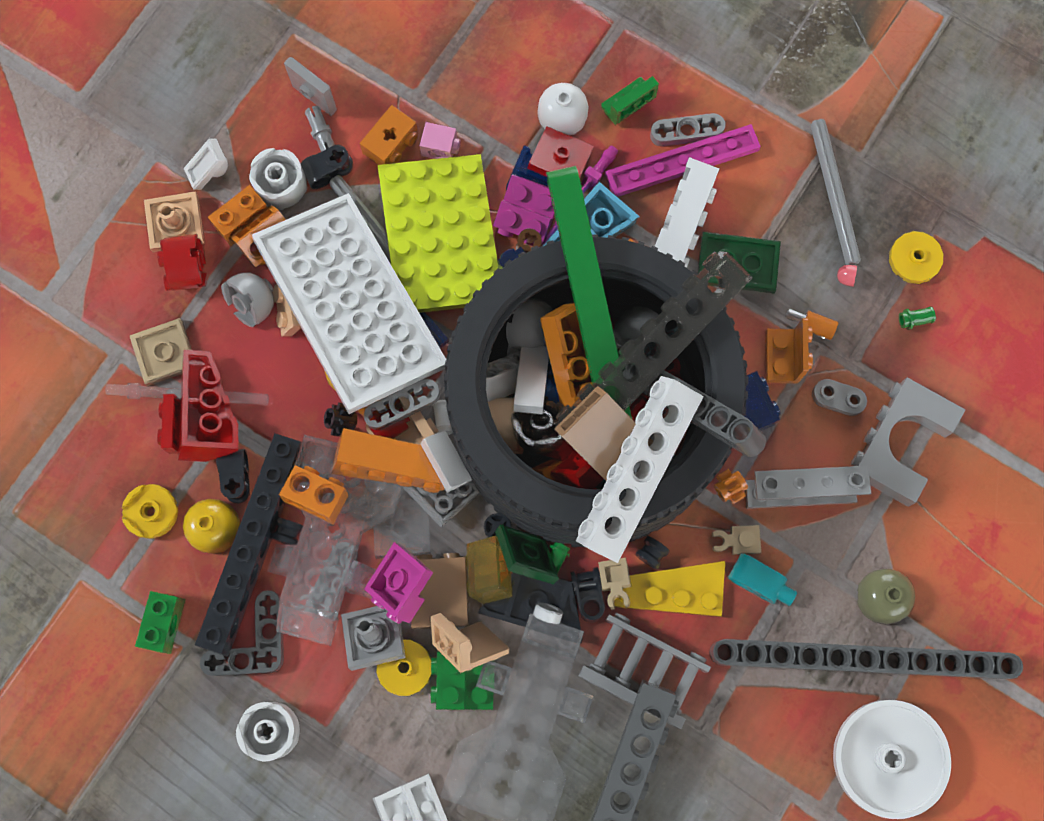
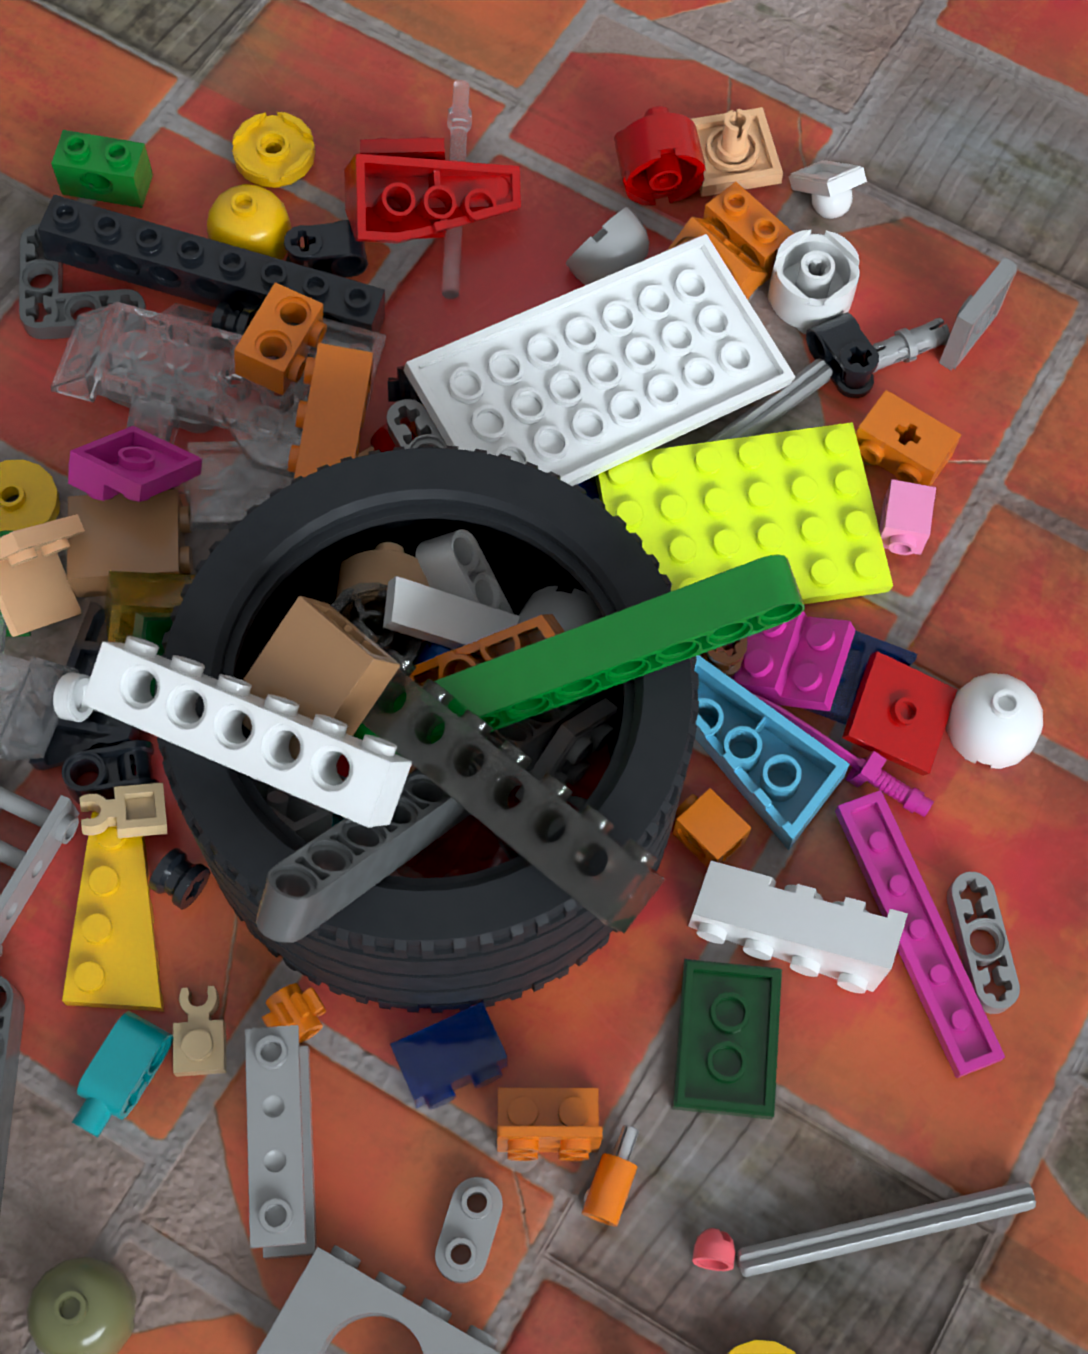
camera: 85 degrees right, 10 degrees down
tan tile [130,318,192,386] -> none
light grey plate [341,606,406,671] -> none
green bracket [601,76,659,126] -> none

